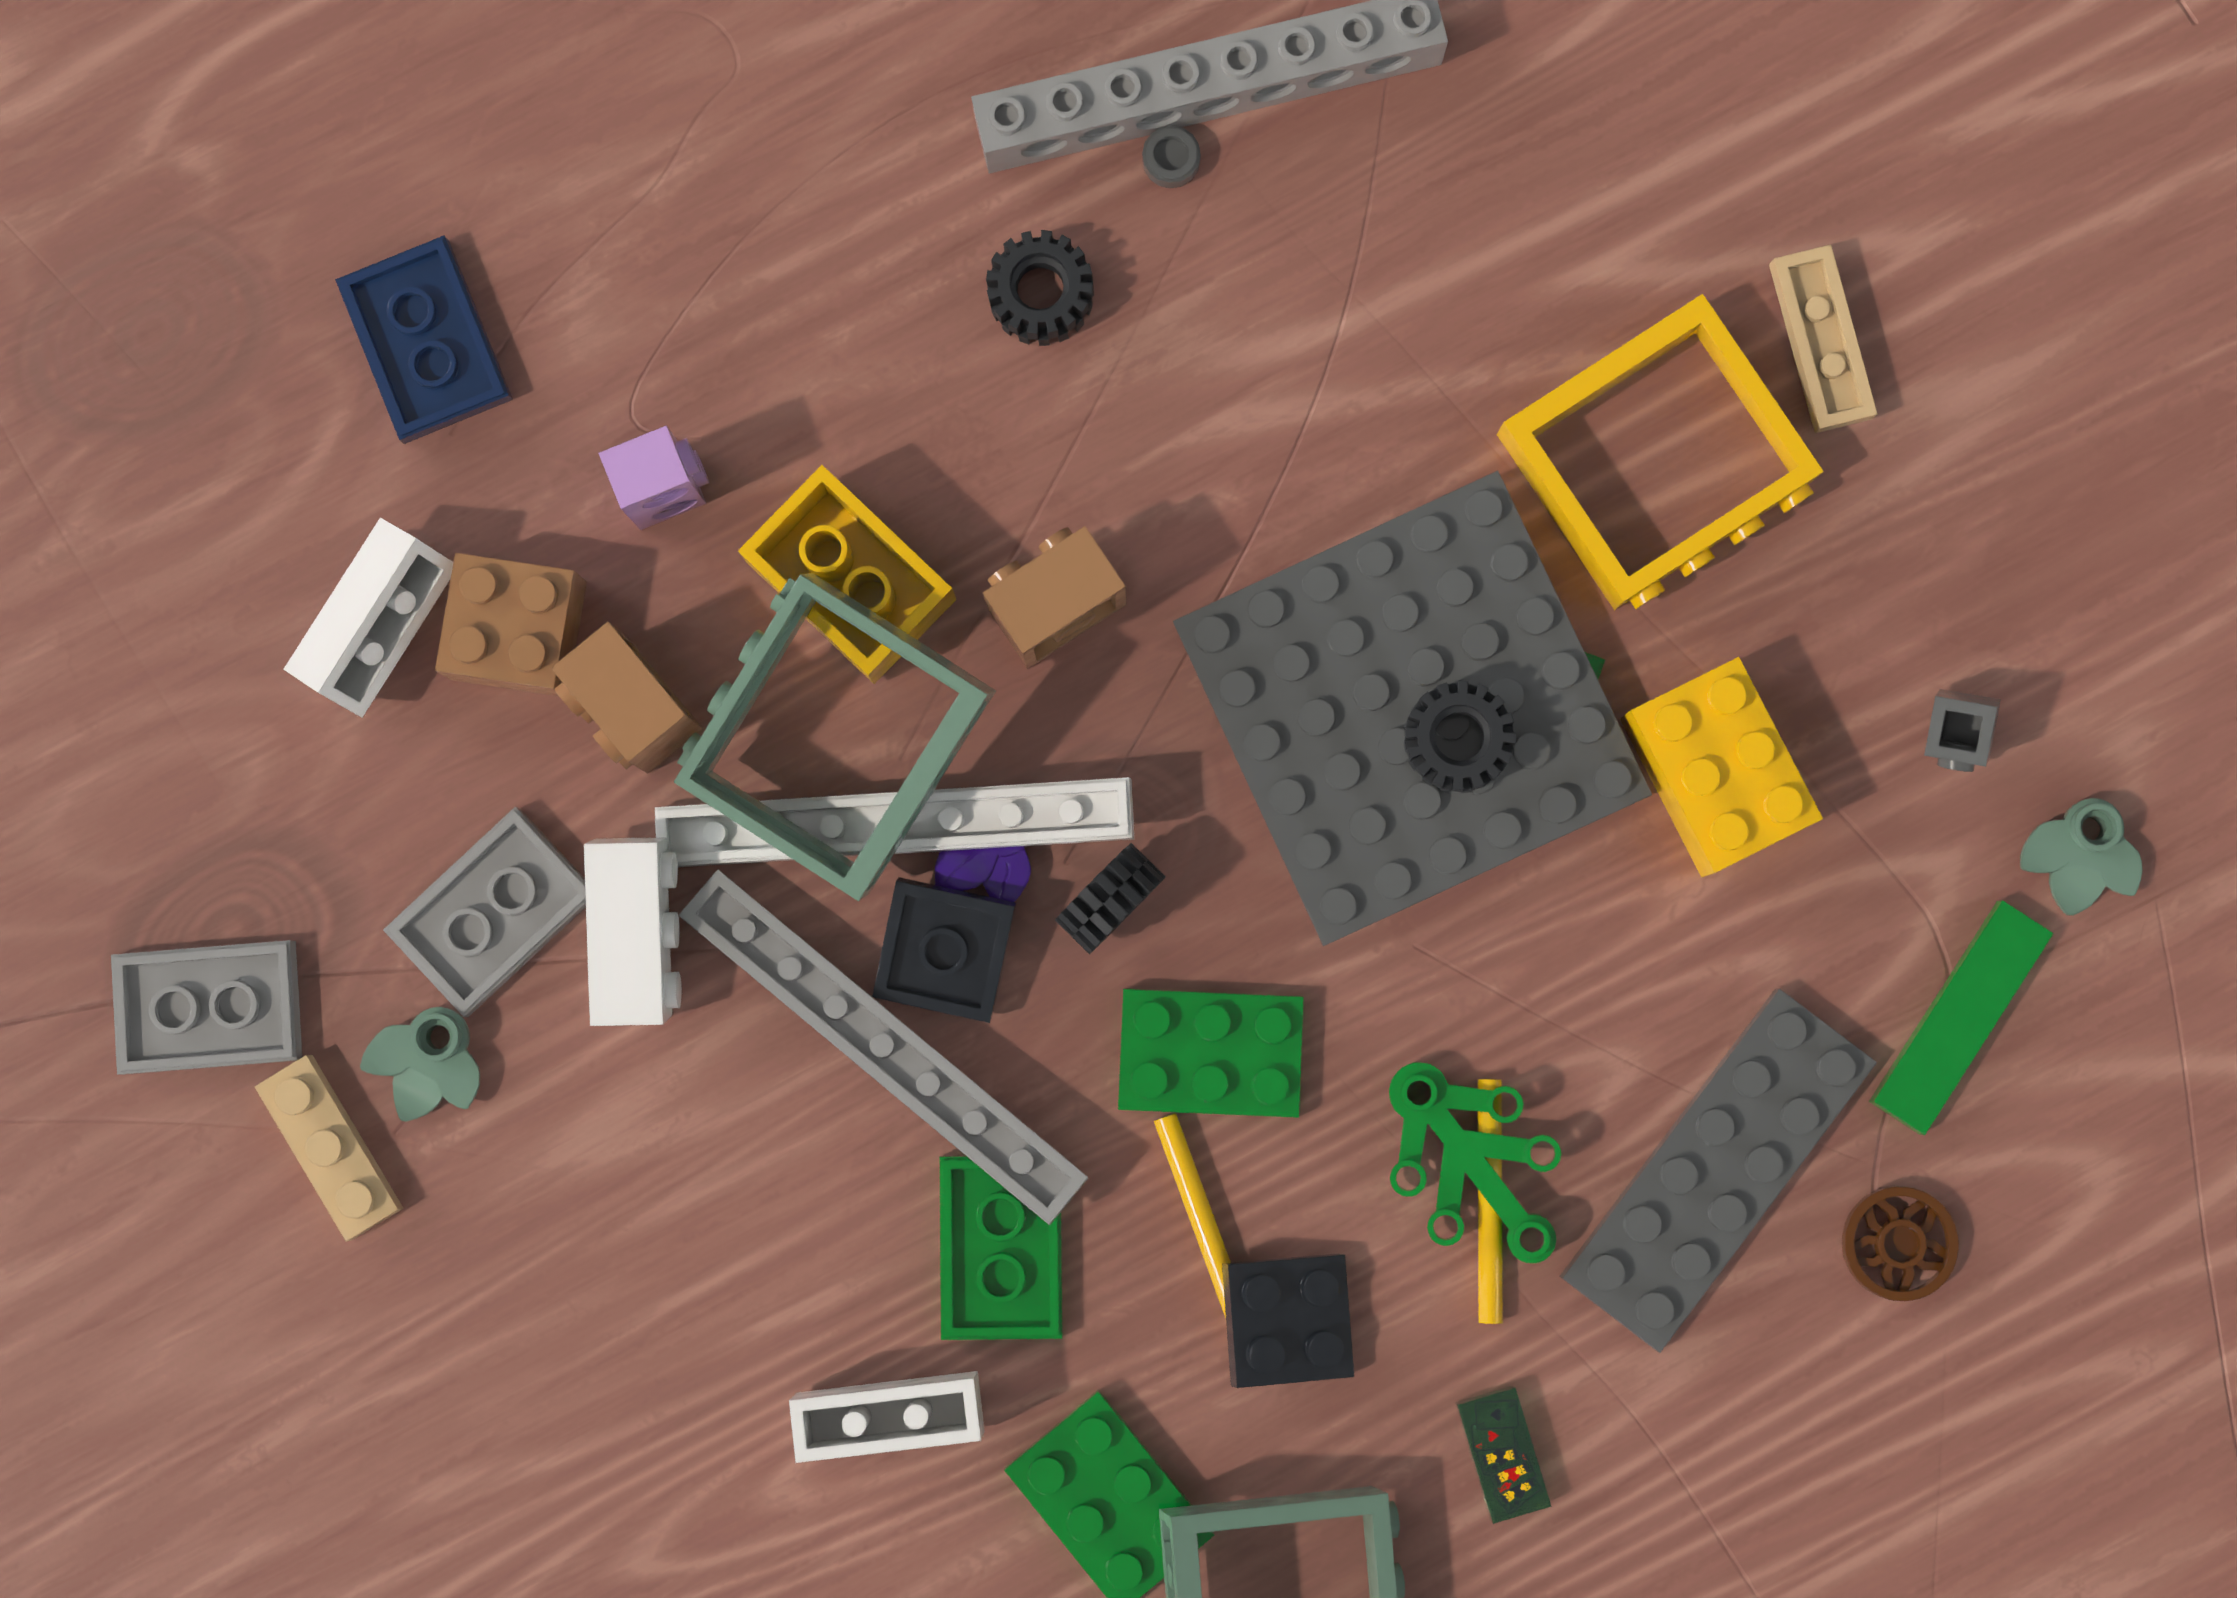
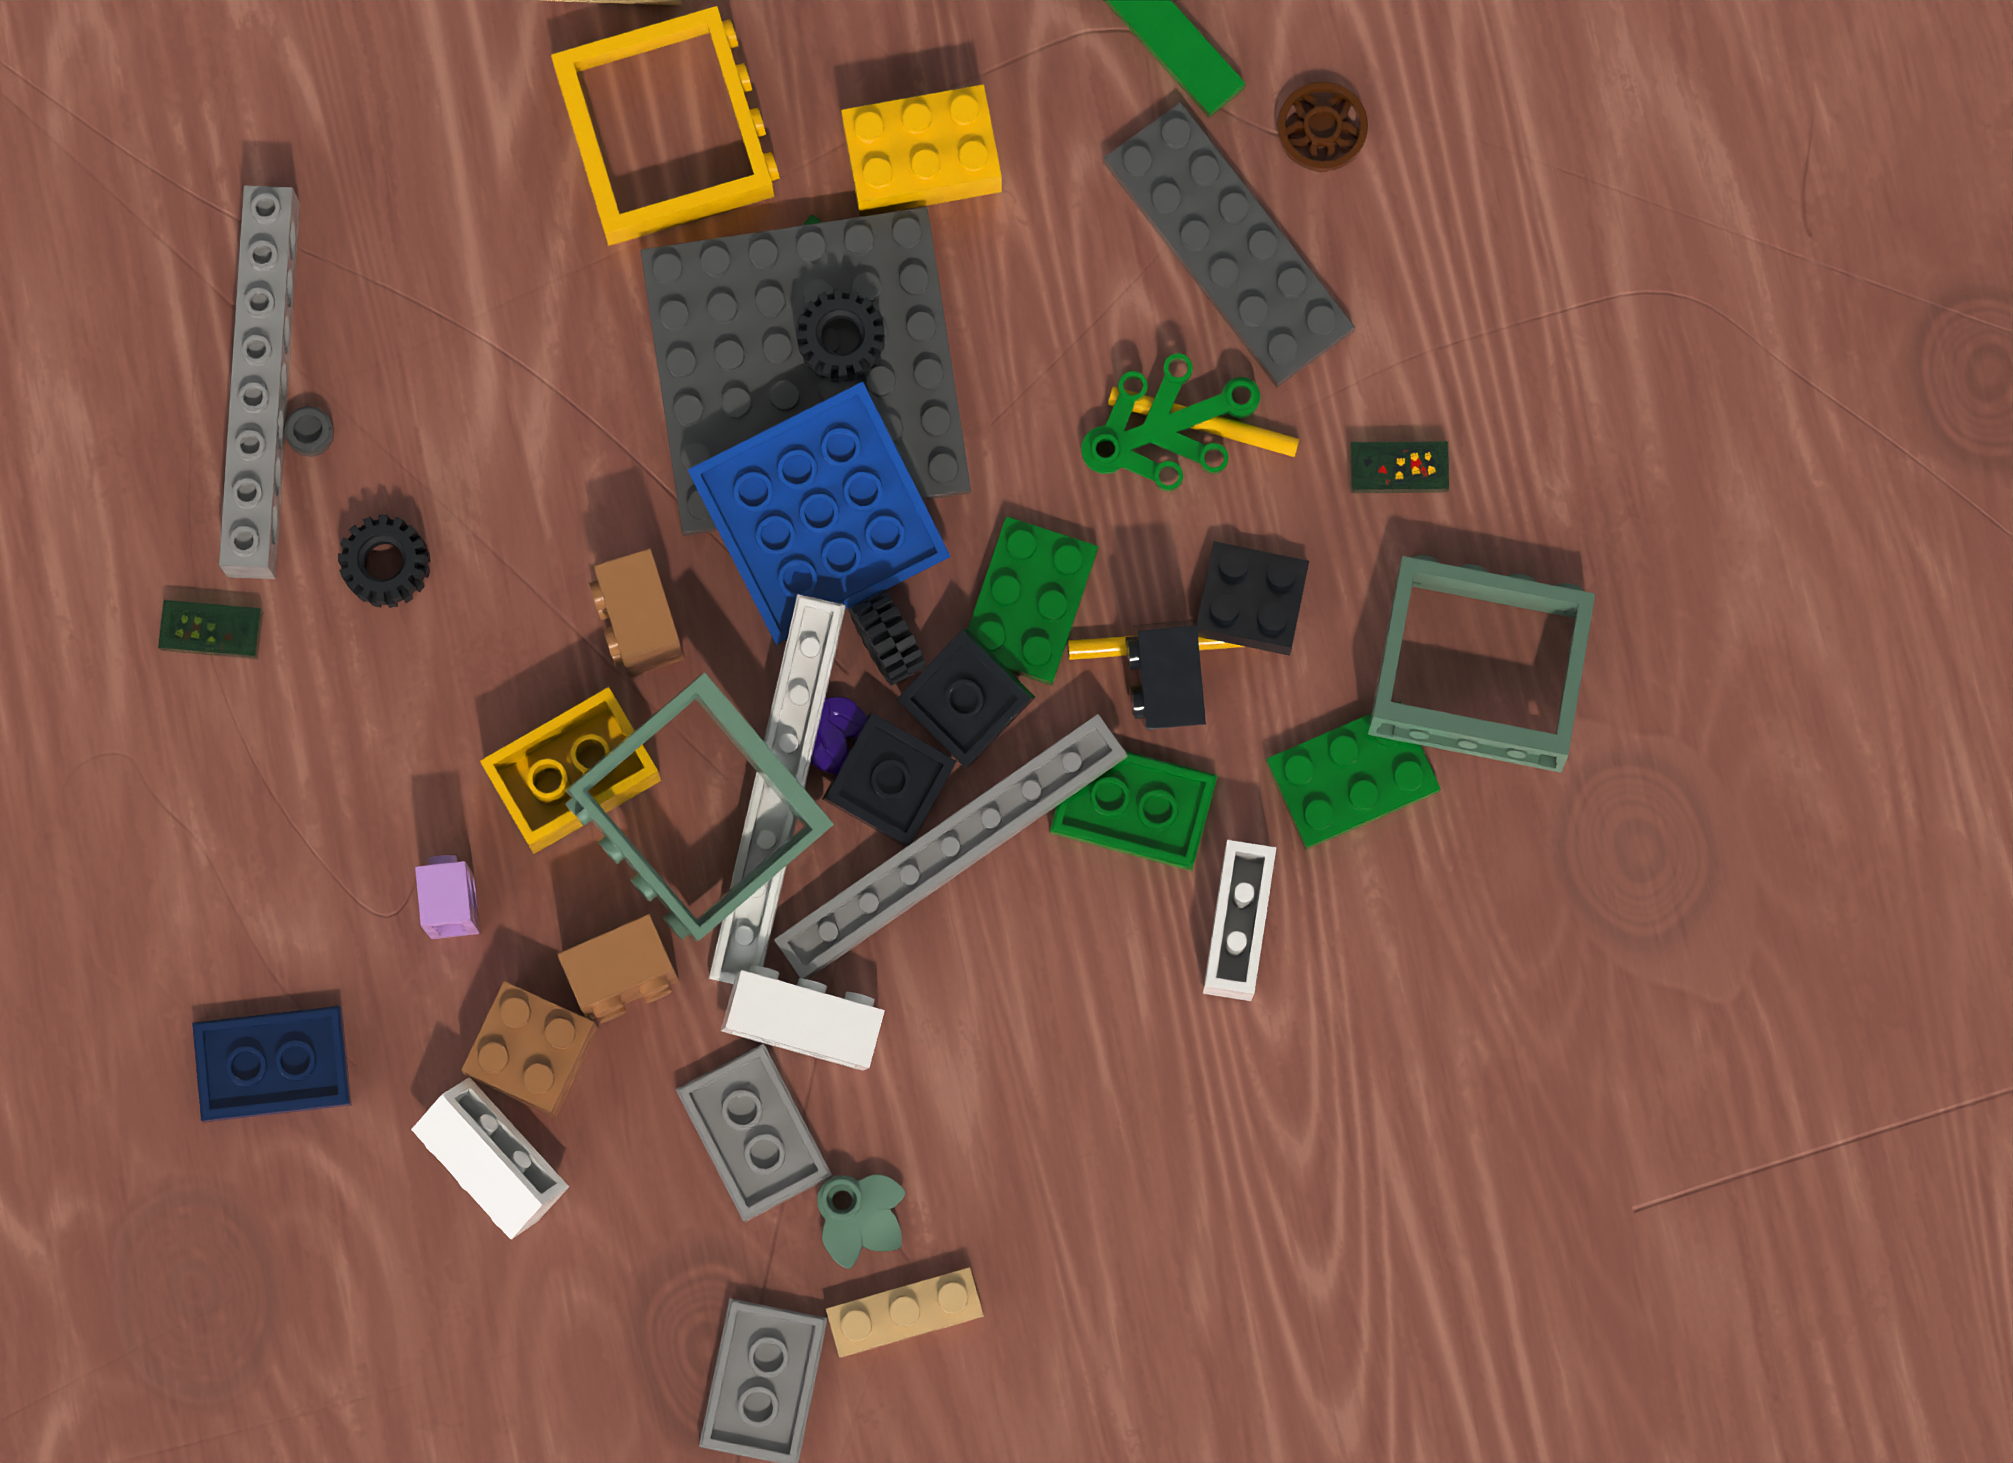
camera: 80 degrees left, 5 degrees down
none -> clear green tile [158,600,263,659]
none -> blue plate [687,381,951,645]
none -> black plate [897,628,1036,768]
none -> black brick [1125,620,1206,730]

